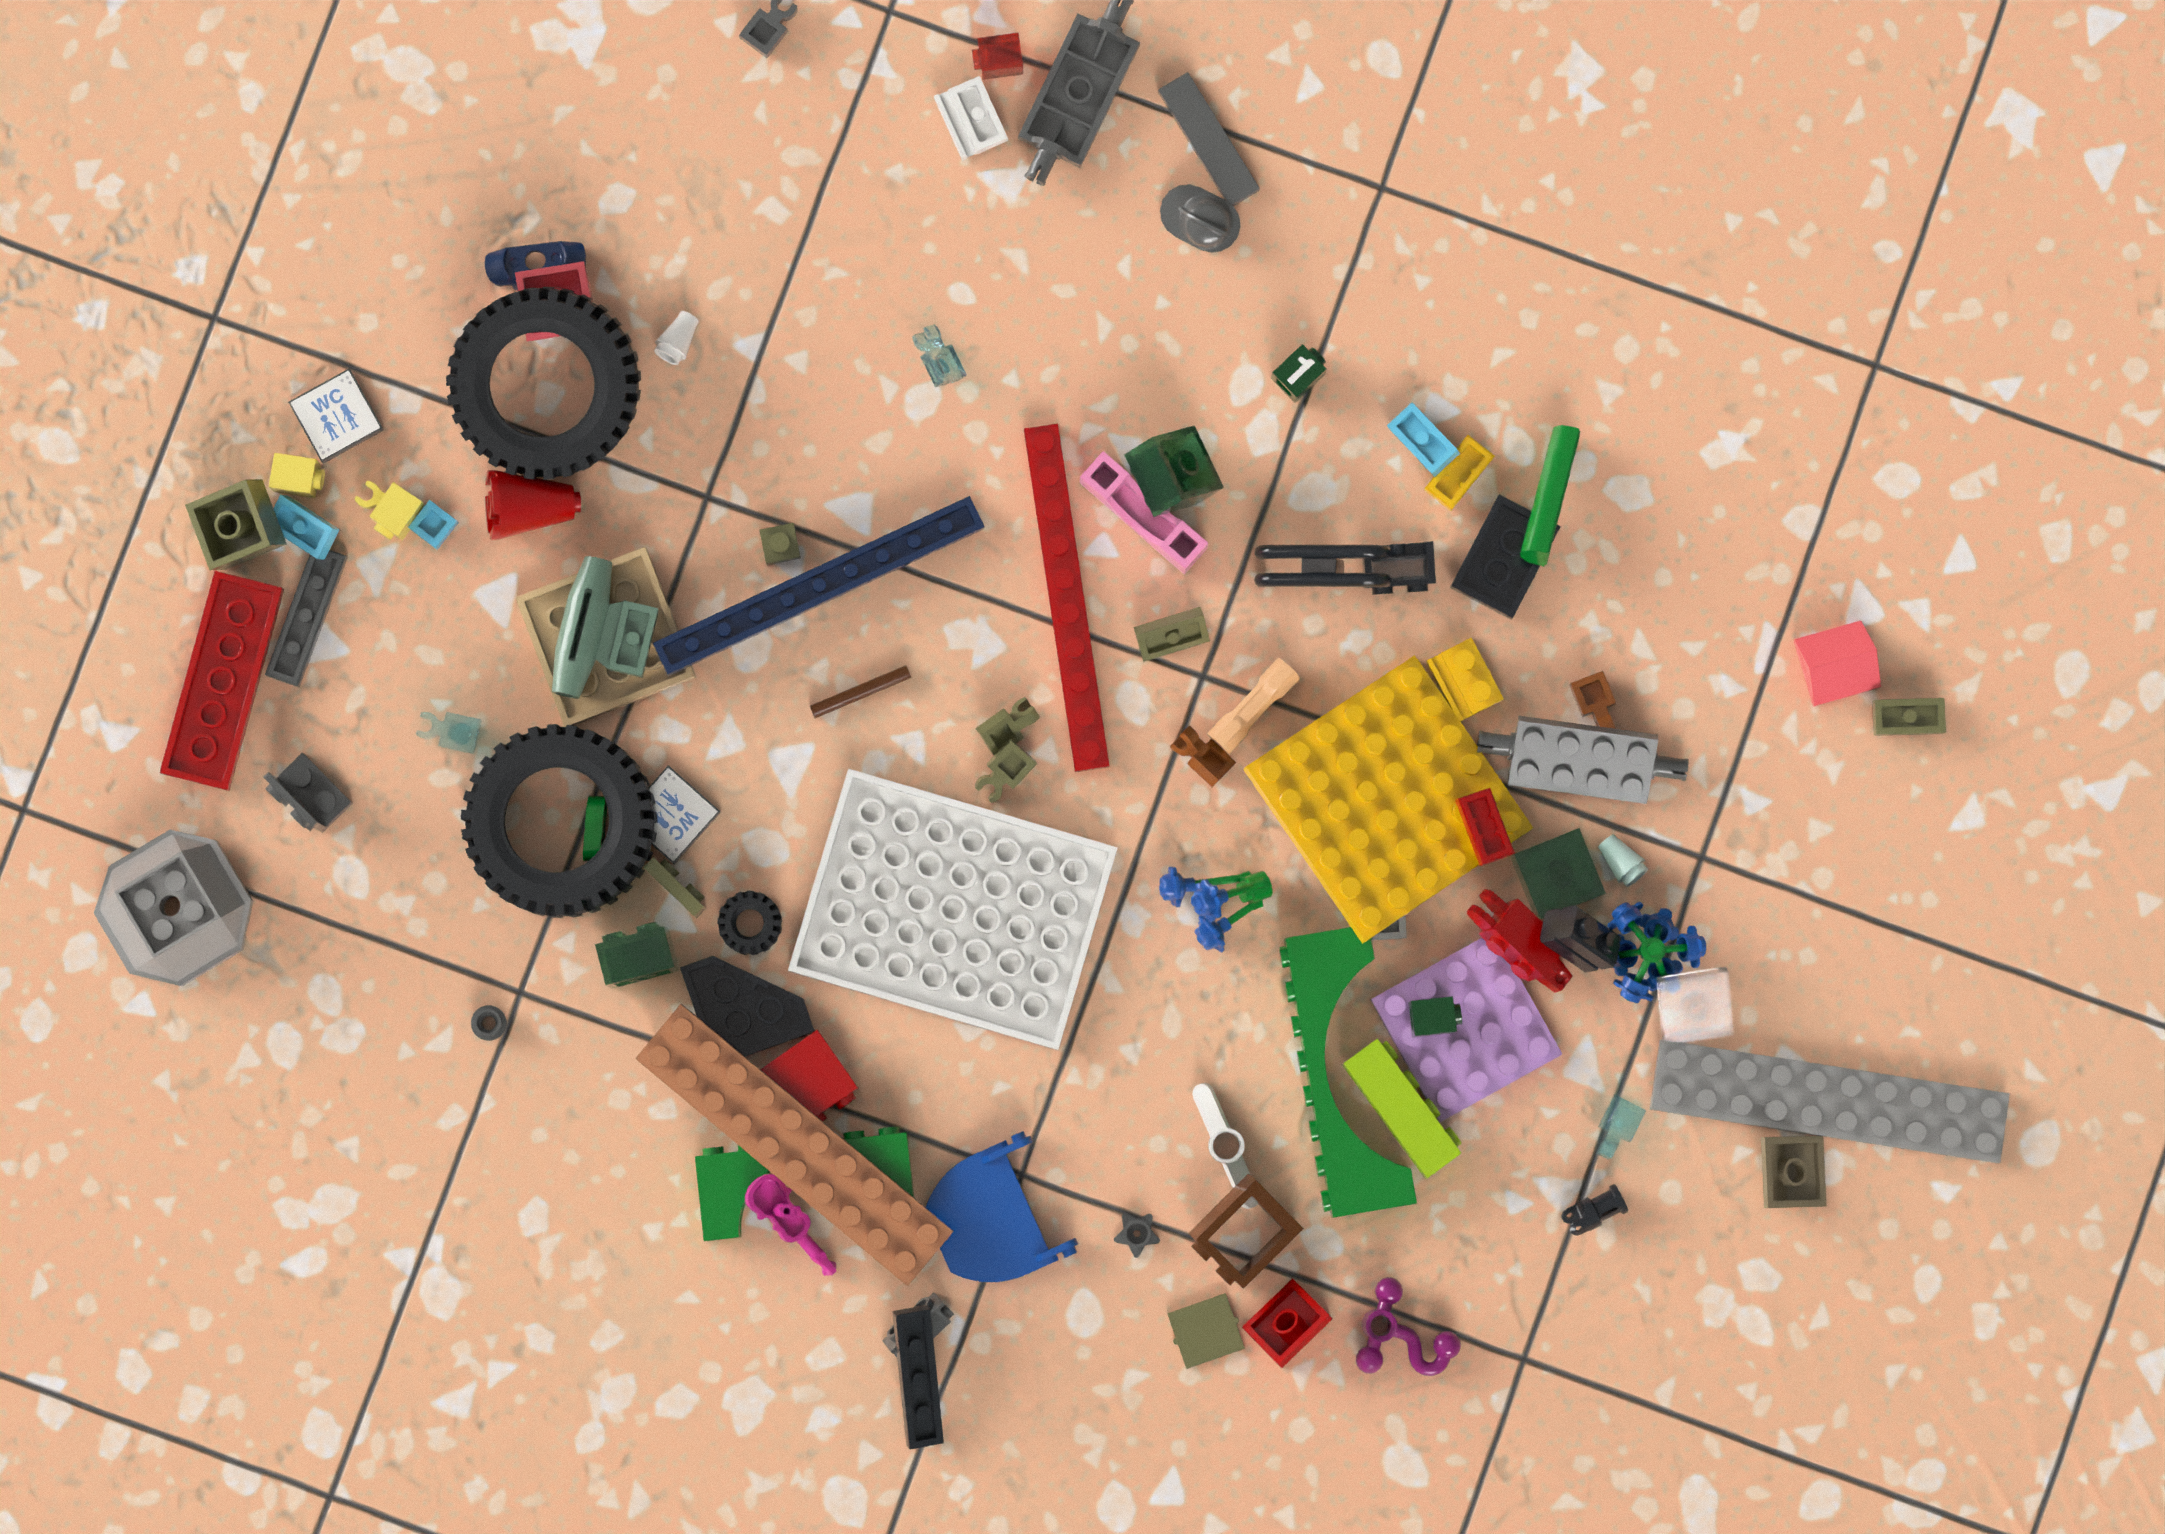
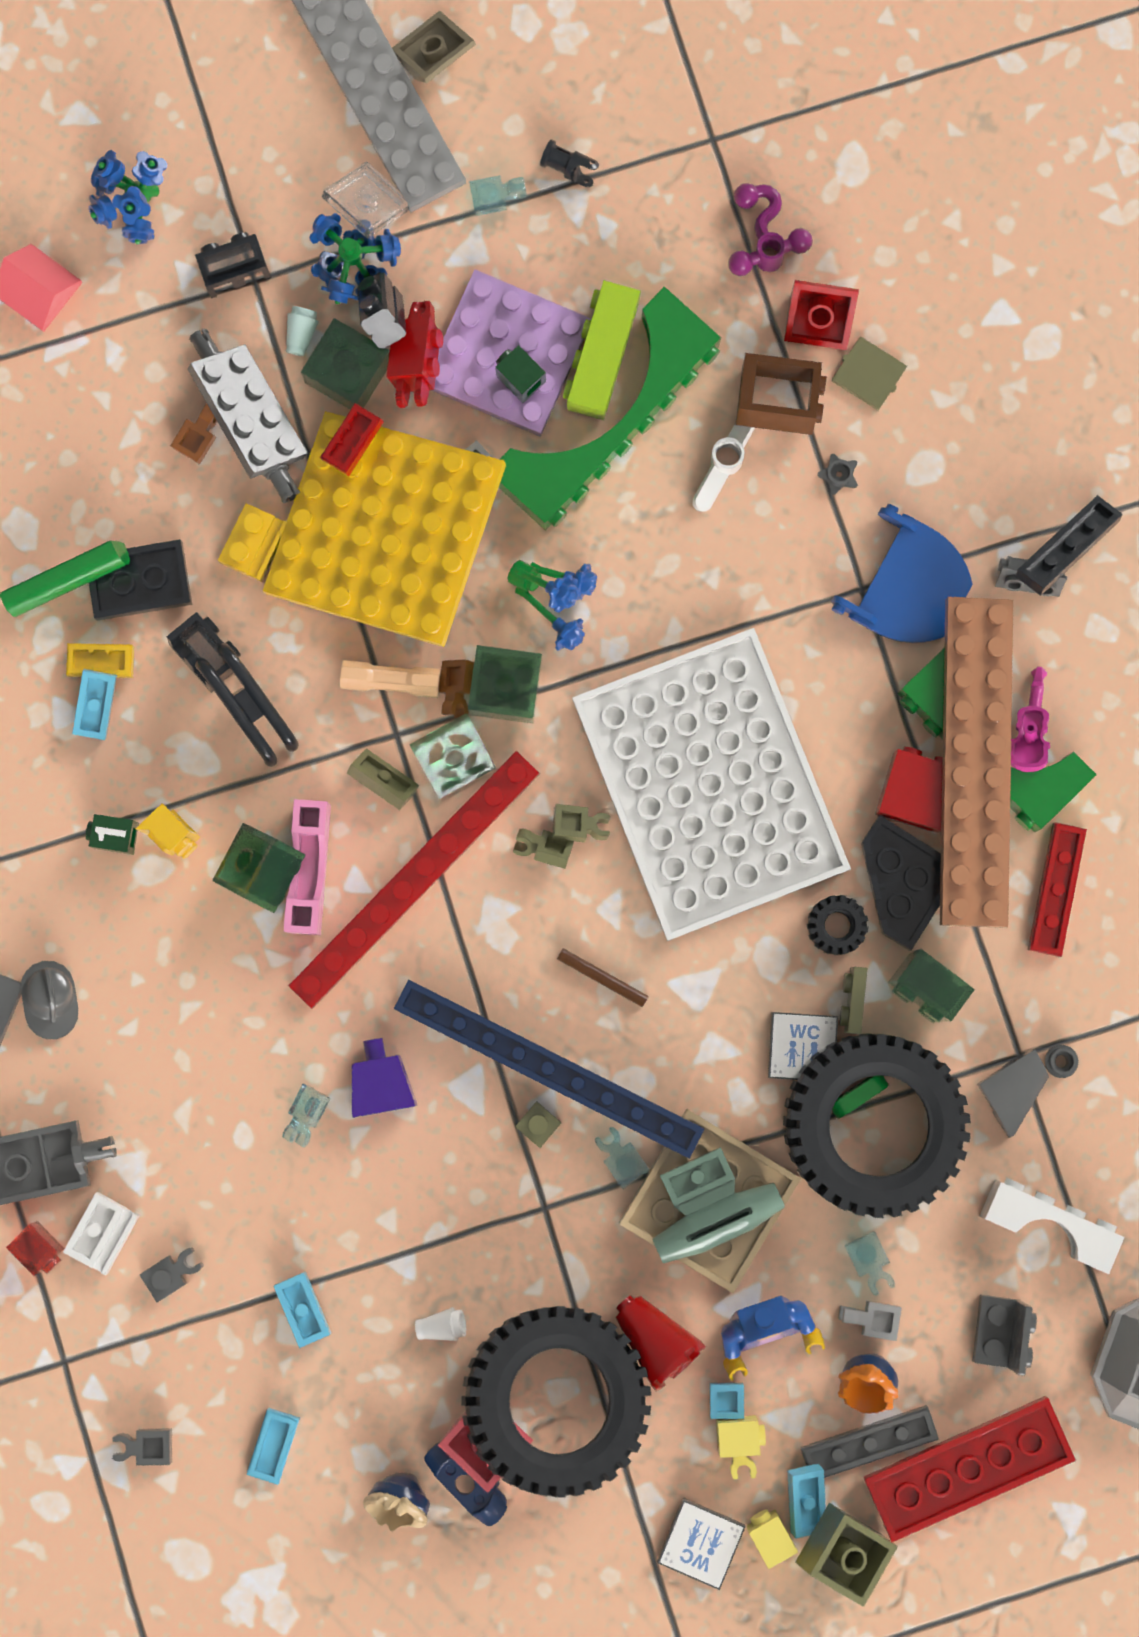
camera: 125 degrees left, 0 degrees up
olive plate [1872,698,1946,736] -> none
none -> blue plant [88,150,168,244]
none -> yellow window [136,803,200,859]
none -> dark grey plate [139,1248,204,1303]
none -> black window [195,232,271,299]
none -> medium azure tile [246,1408,300,1485]
none -> medium azure plate [273,1271,331,1348]
none -> dark purple torso [352,1038,417,1118]
none -> hair [363,1473,430,1532]
none -> clear green piece [409,713,496,799]
none -> clear green brick [468,645,542,724]
none -> clear light blue plate [595,1127,650,1190]
none -> blue torso [721,1296,825,1381]
none -> light grey plate [838,1301,901,1341]
none -> orange hair [838,1353,899,1414]
none -> dark grey slope [977,1049,1049,1138]
none -> white arch [979,1178,1124,1274]
none -> red tile [1028,822,1087,957]

